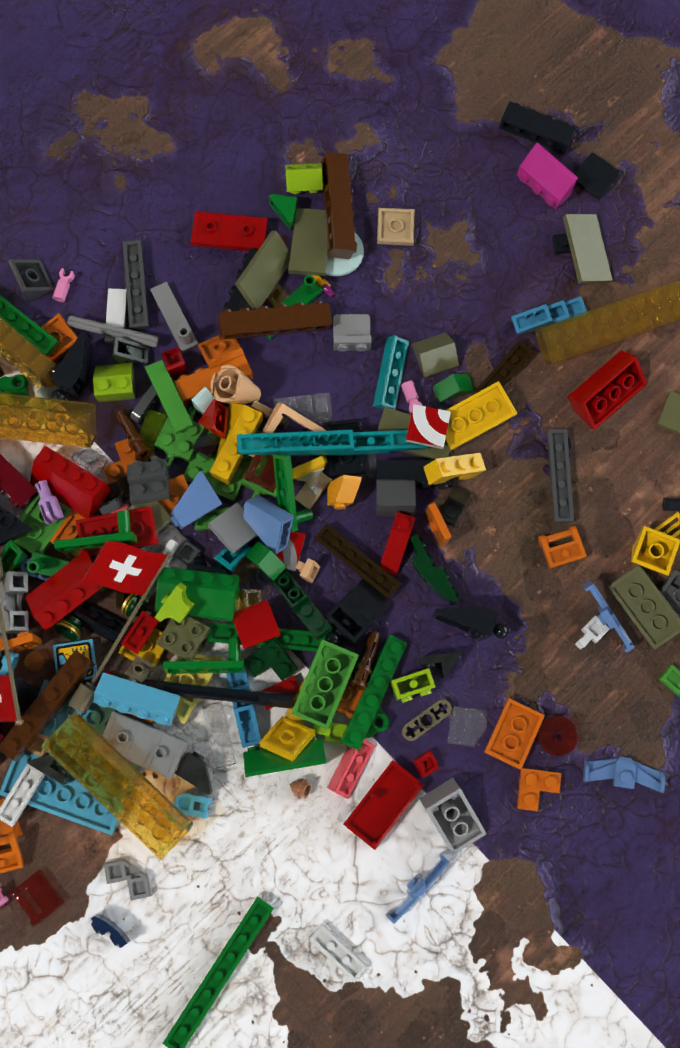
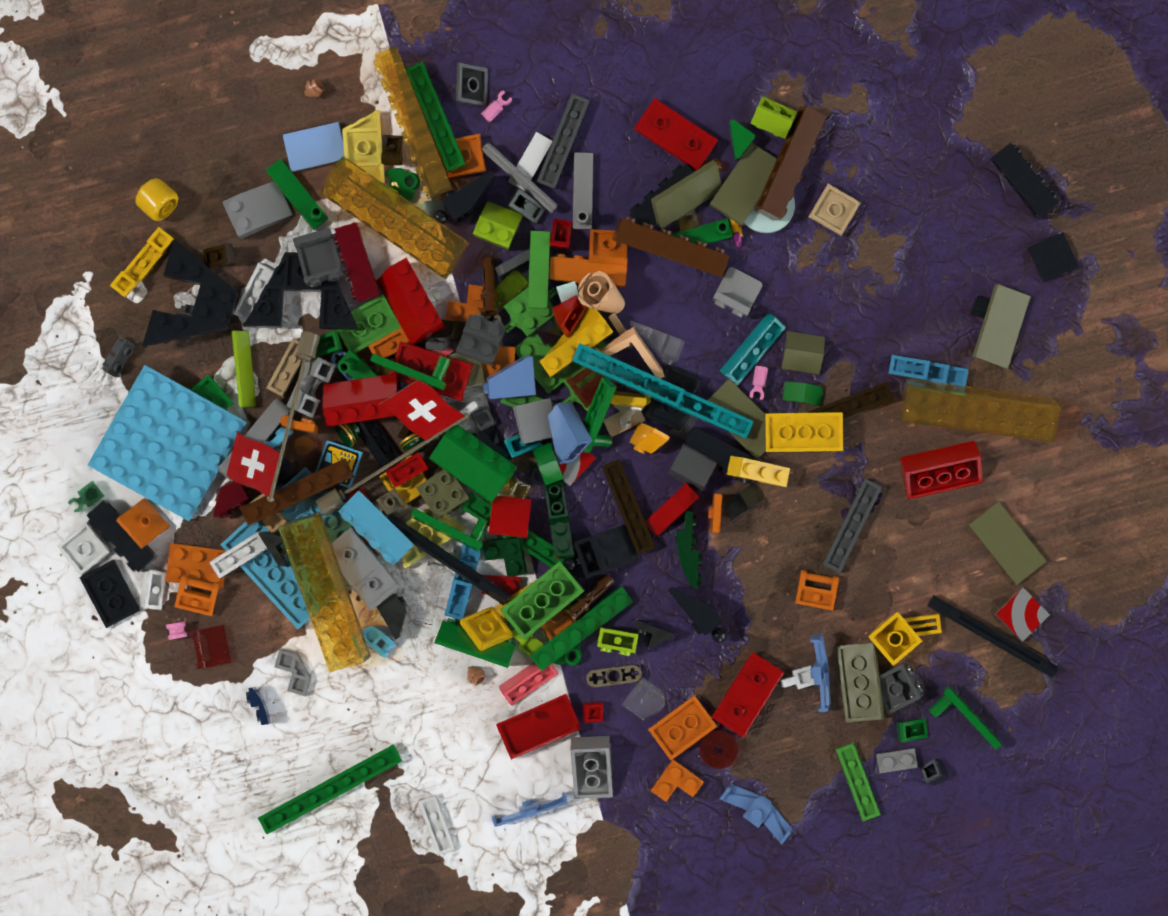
camera: 30 degrees right, 10 degrees up
lavender arm [35,480,64,525] -> none
lime brick [154,583,194,623] -> none
light nougat tile [295,558,320,584] -> none
tile [406,404,451,449] -> none
dark pink slope [517,143,578,209] -> none
none -> red container [711,652,785,738]

